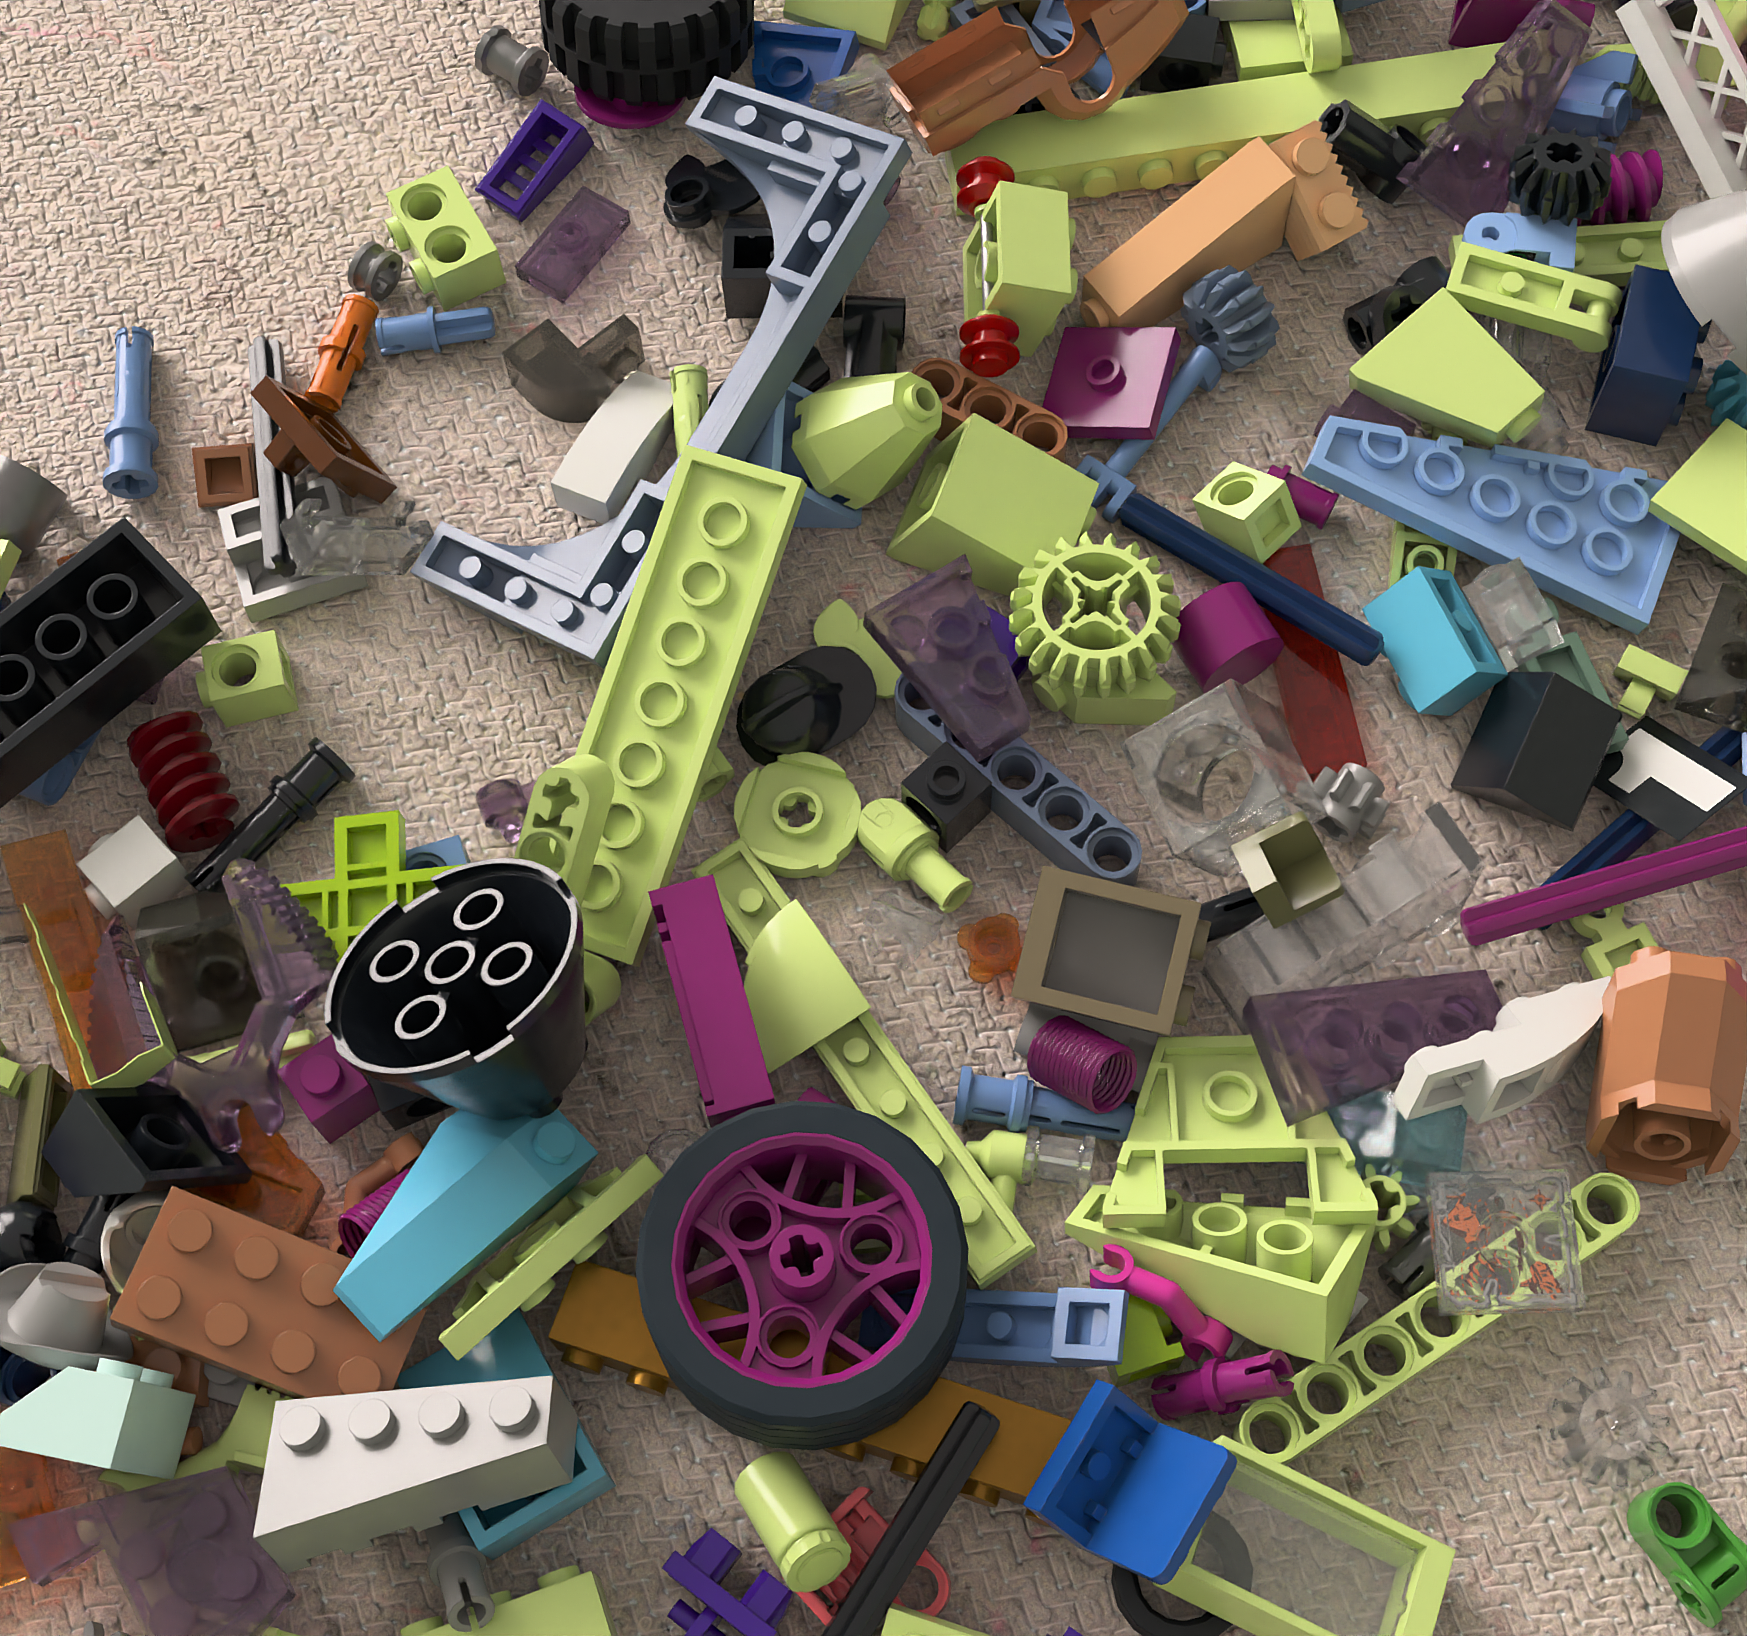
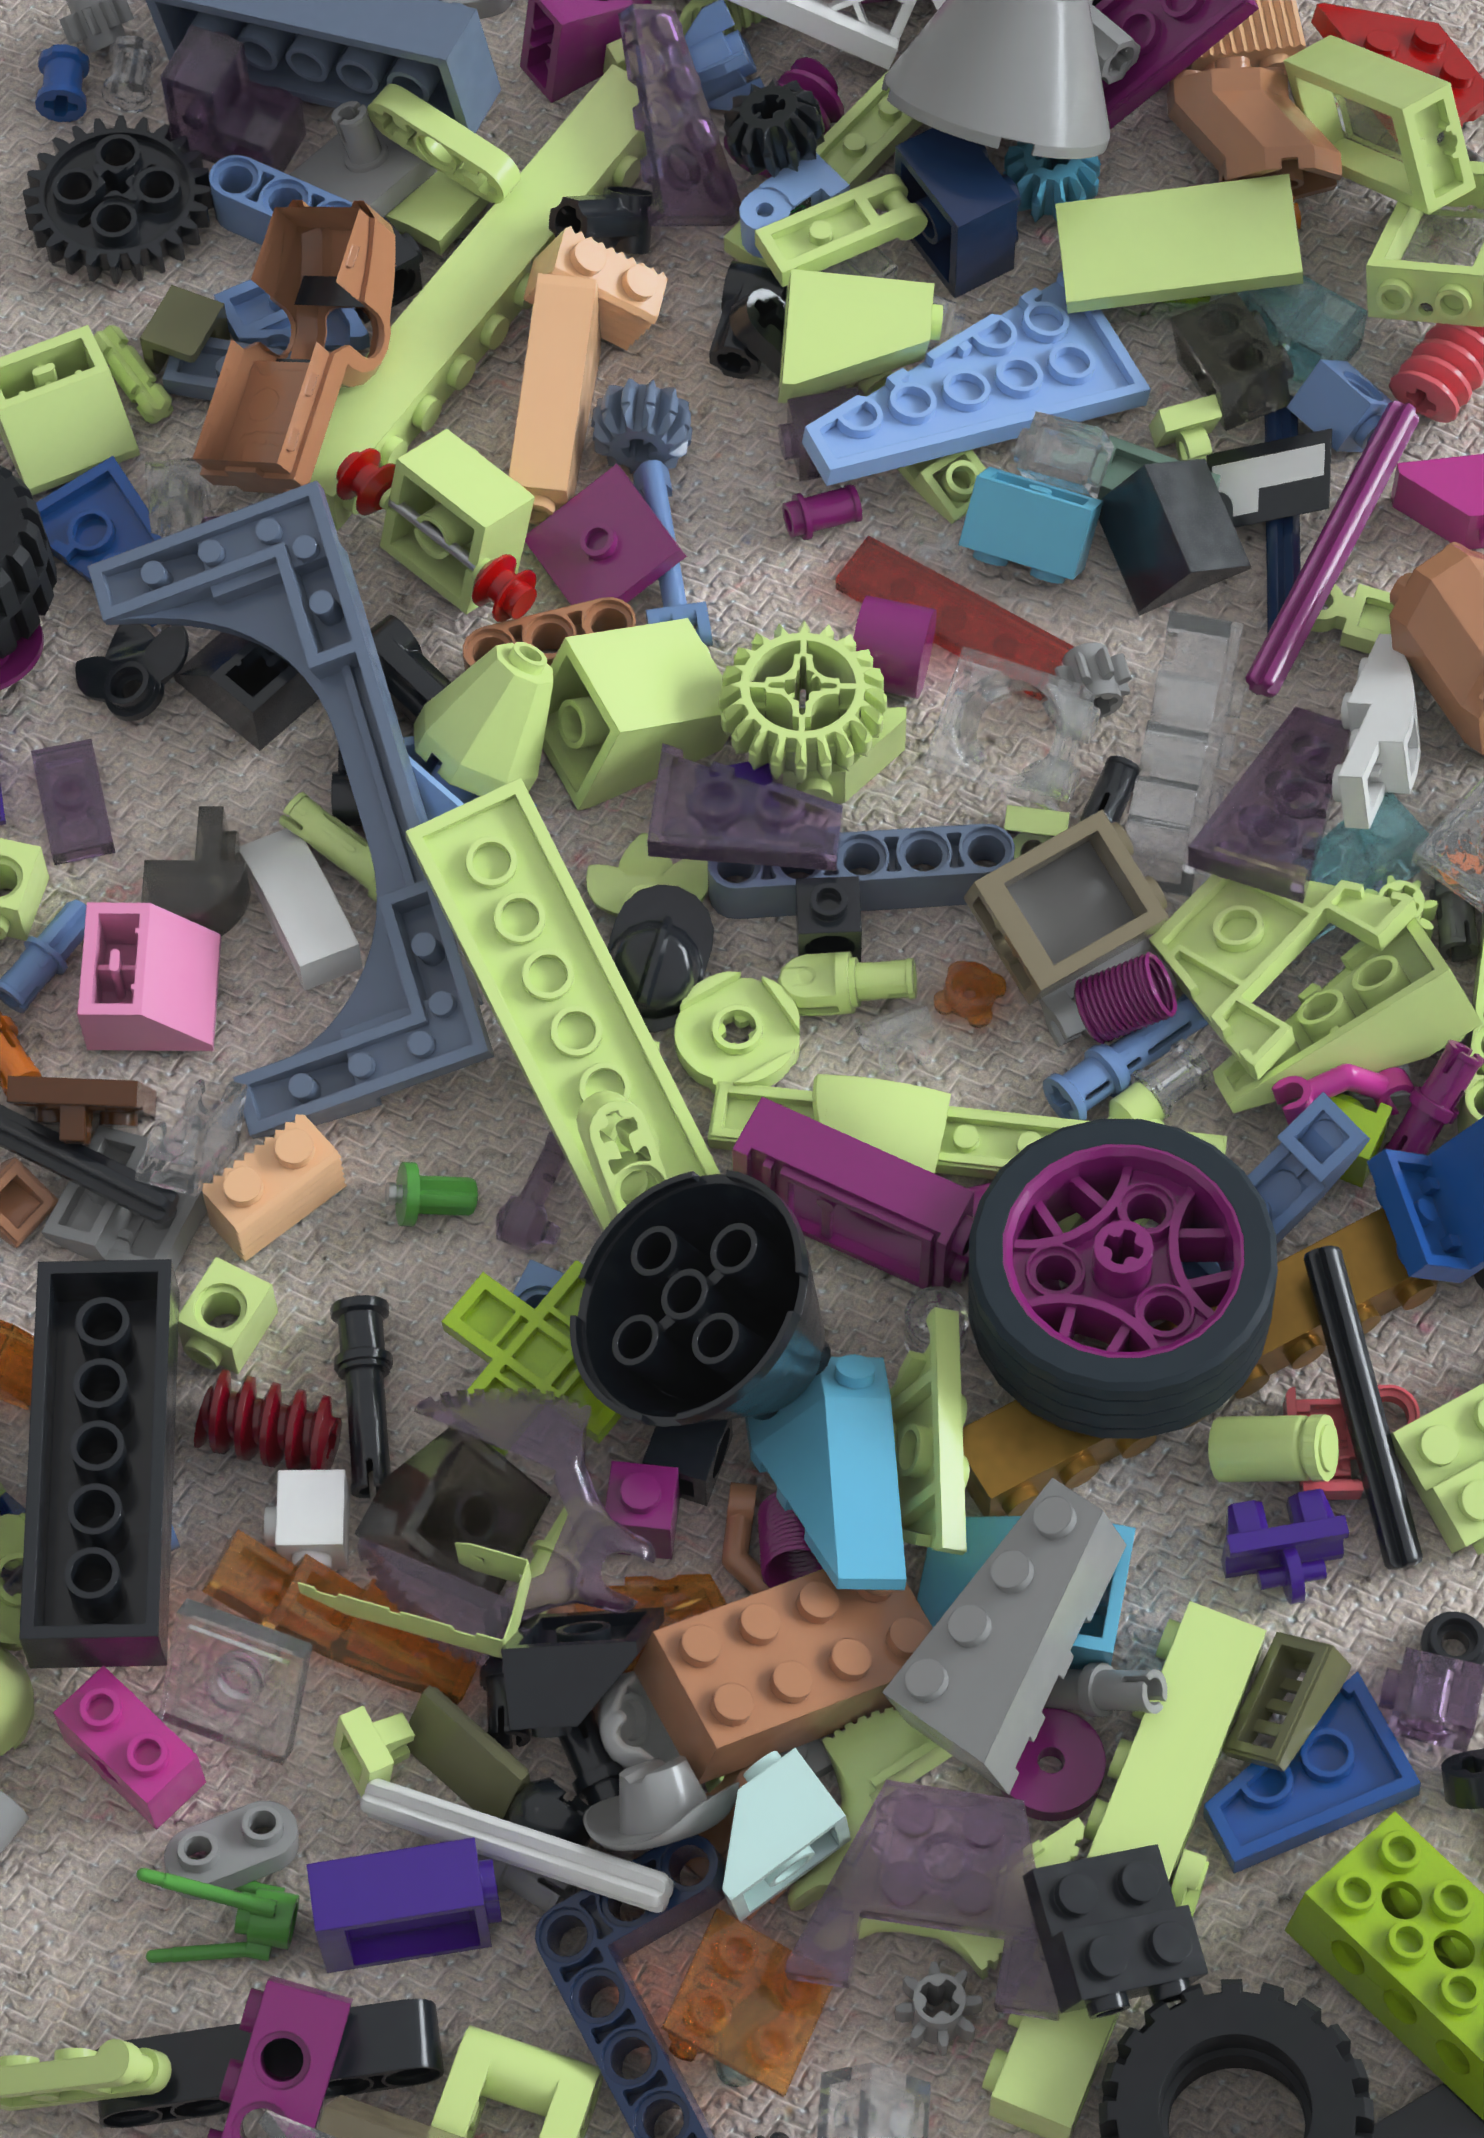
camera: 50 degrees left, 5 degrees down
dark blue axle [1119,493,1384,666] -> none
yellowish green brick [1192,461,1302,564] -> none
olive panel [1231,811,1345,929] -> none
none -> bright pink slope [77,902,221,1051]
none -> light nougat brick [202,1114,347,1262]
none -> bright green piece [385,1162,478,1227]
none -> magenta piece [1000,1708,1106,1821]
none -> yellowish green tile [1004,805,1070,859]

